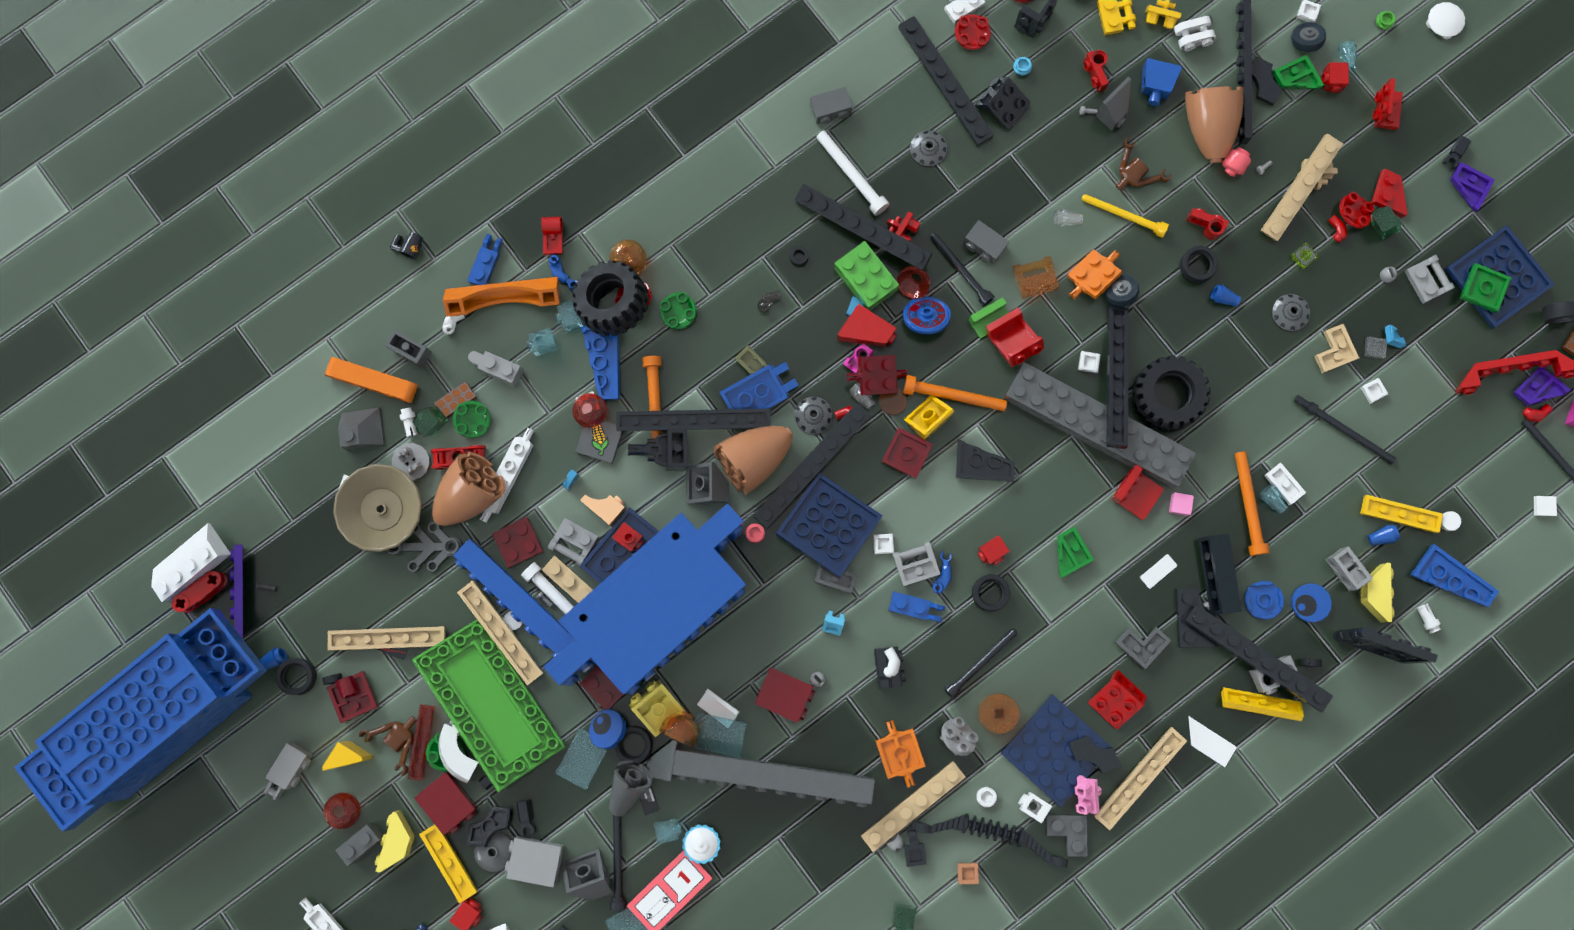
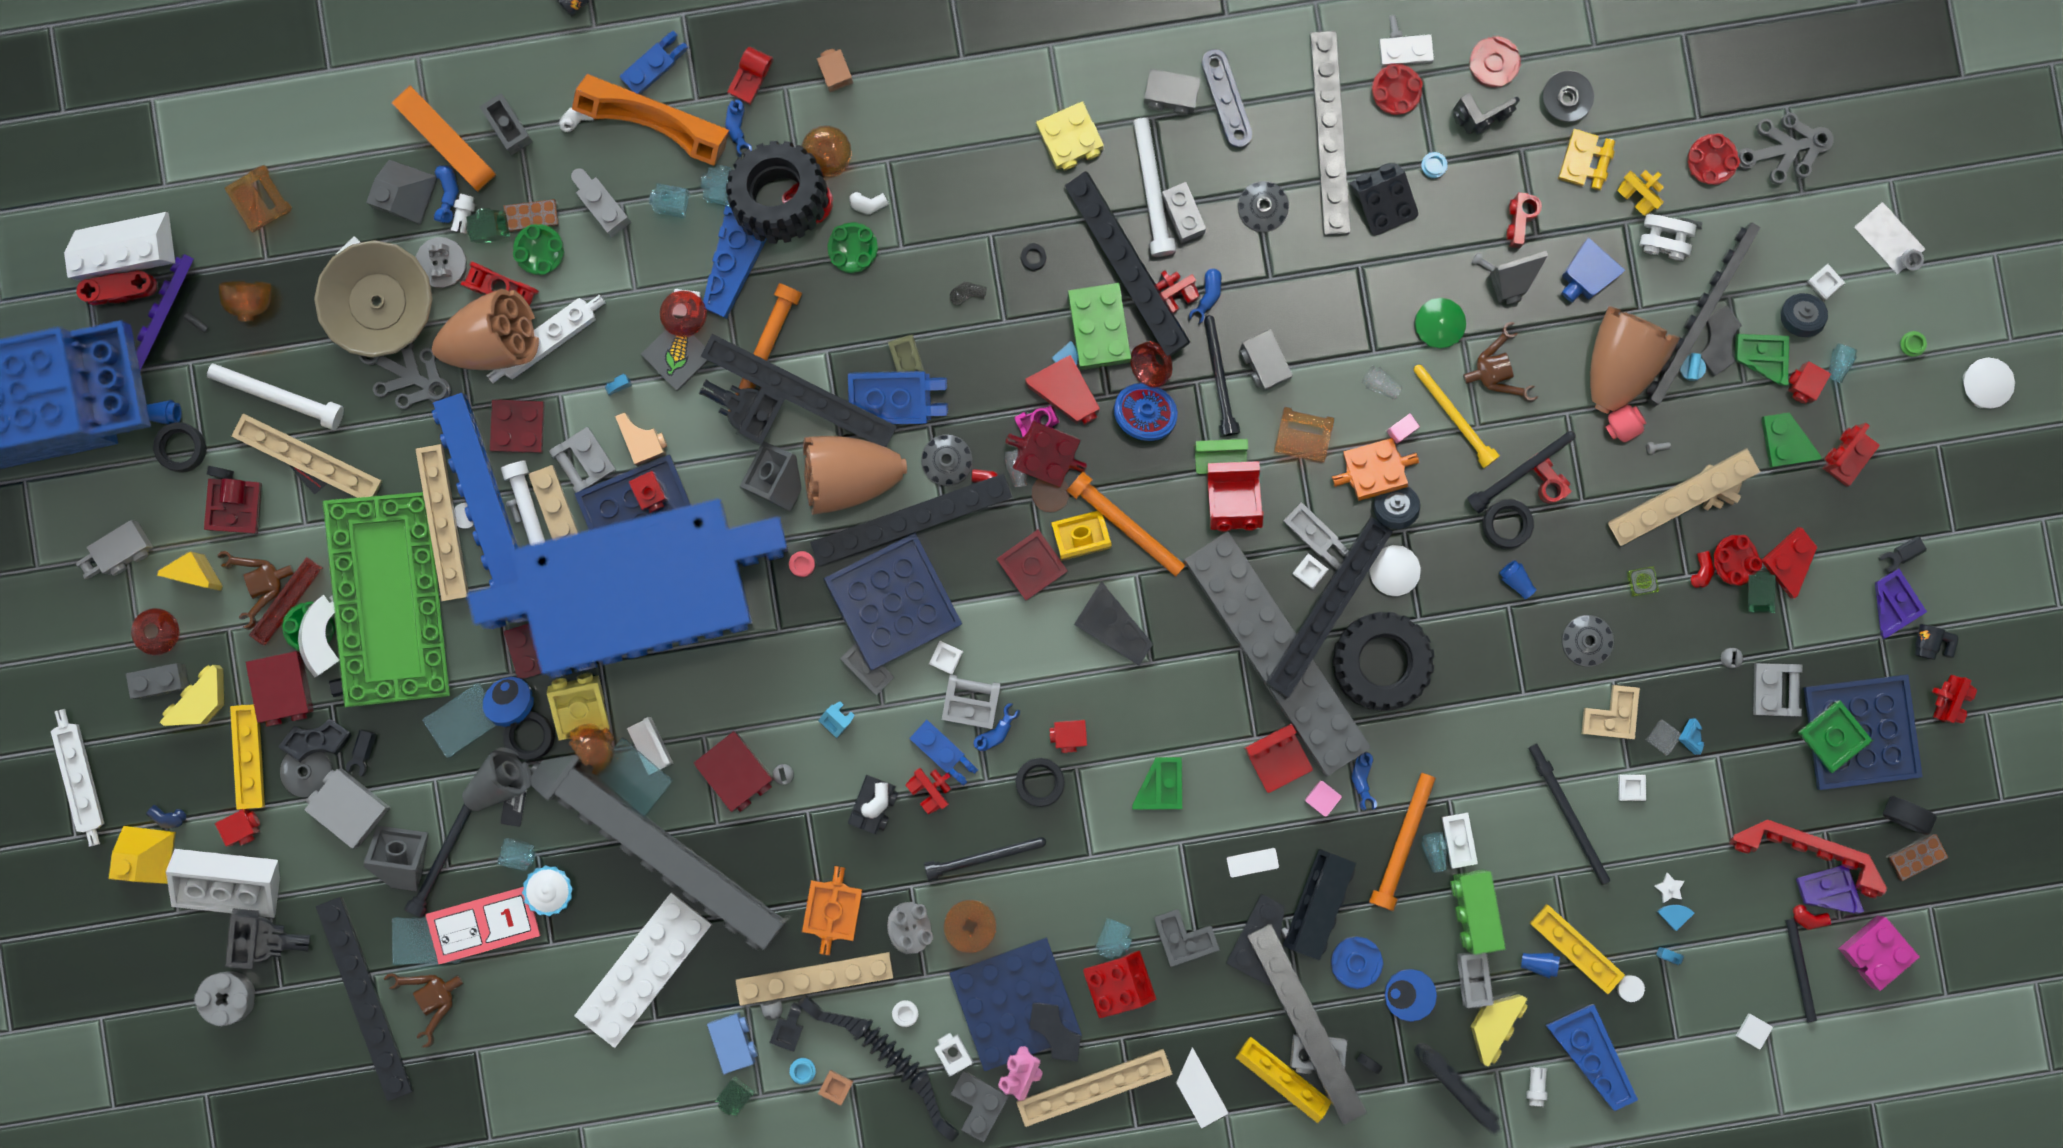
camera: 25 degrees right, 5 degrees up
none -> white piece [207,364,344,430]
none -> clear orange cylinder [219,281,271,321]
none -> clear orange plate [224,165,292,233]
none -> blue arm [434,166,459,223]
none -> white plate [574,893,712,1048]
none -> medium blue brick [707,1012,758,1074]
none -> medium azure plate [790,1058,816,1084]
none -> nougat brick [817,49,853,92]
none -> white arm [849,192,889,214]
none -> red hips [906,768,951,814]
none -> light yellow plate [1036,101,1104,170]
none -> clear light blue brick [1095,917,1132,959]
none -> brick [1162,182,1206,244]
none -> blue arm [1189,269,1221,323]
none -> plate [1202,49,1252,148]
none -> light grey hinge [1283,502,1349,570]
none -> blue arm [1351,752,1377,811]
none -> white dish [1369,545,1421,597]
none -> bright pink piece [1386,414,1420,445]
none -> green dish [1415,298,1466,348]
none -> bright green brick [1450,869,1505,955]
none -> black piece [1467,431,1576,514]
none -> white piece [1654,873,1684,903]
none -> dark azure tile [1656,905,1694,931]
none -> dark azure tile [1656,947,1684,965]
none -> medium azure plate [1680,353,1706,381]
none -> green wing [1762,412,1821,468]
none -> black piece [1914,624,1958,660]
none -> red hips [1932,675,1977,724]

